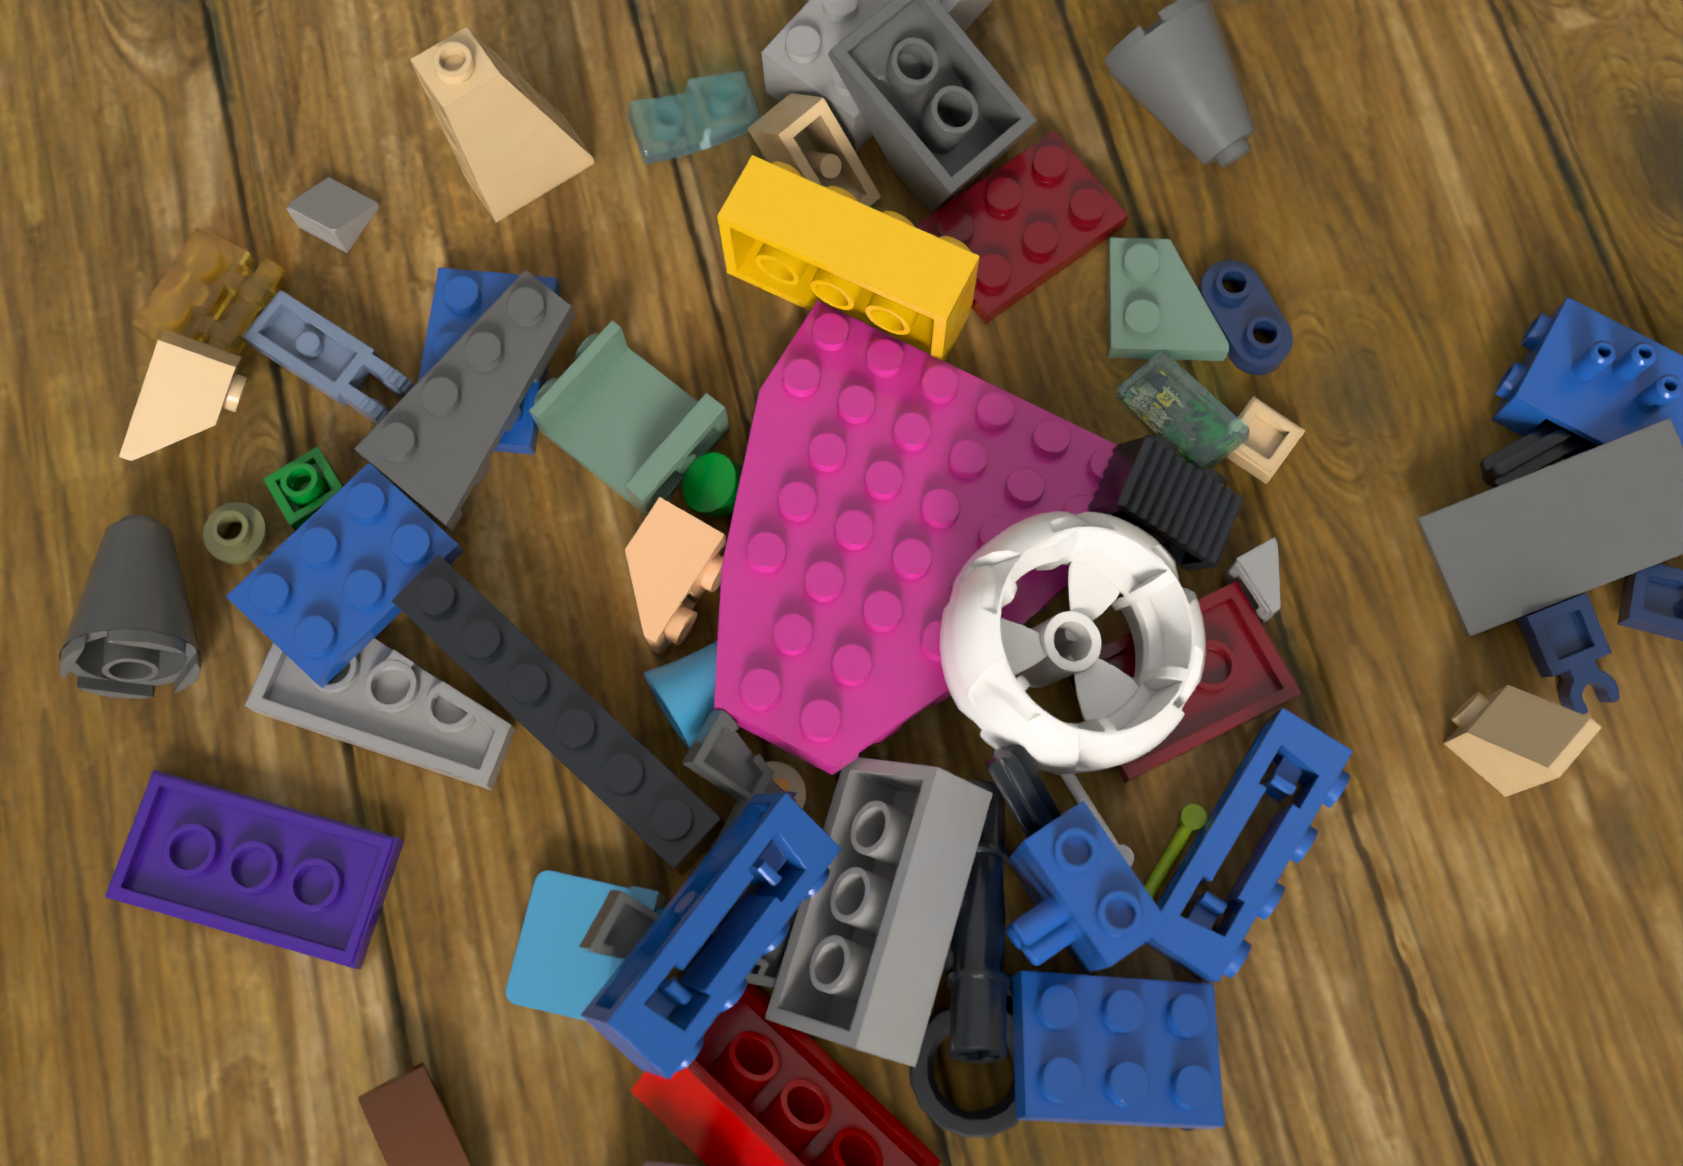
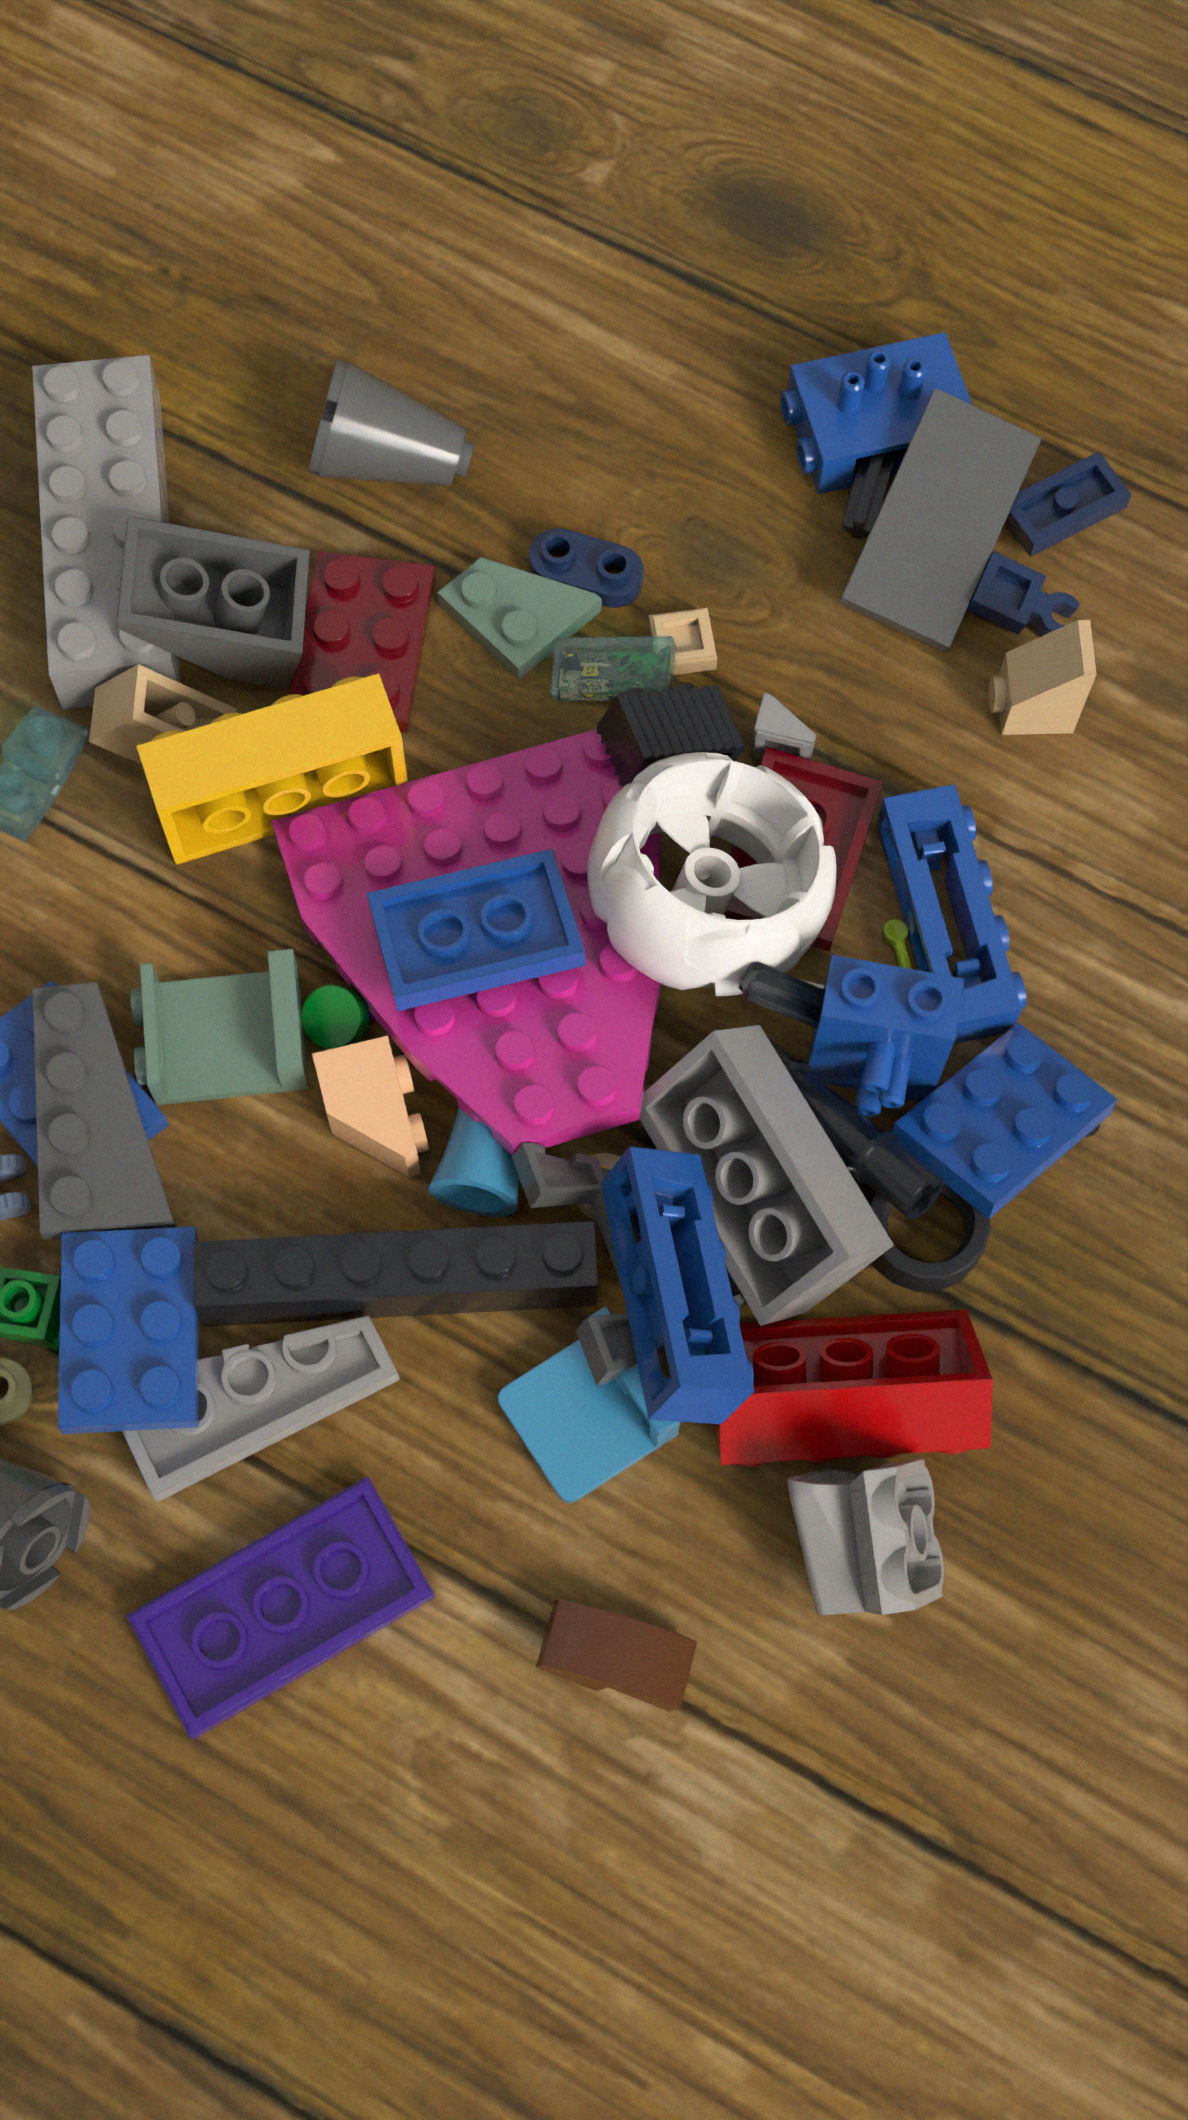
camera: 50 degrees left, 5 degrees down
none -> blue plate [366,849,586,1011]

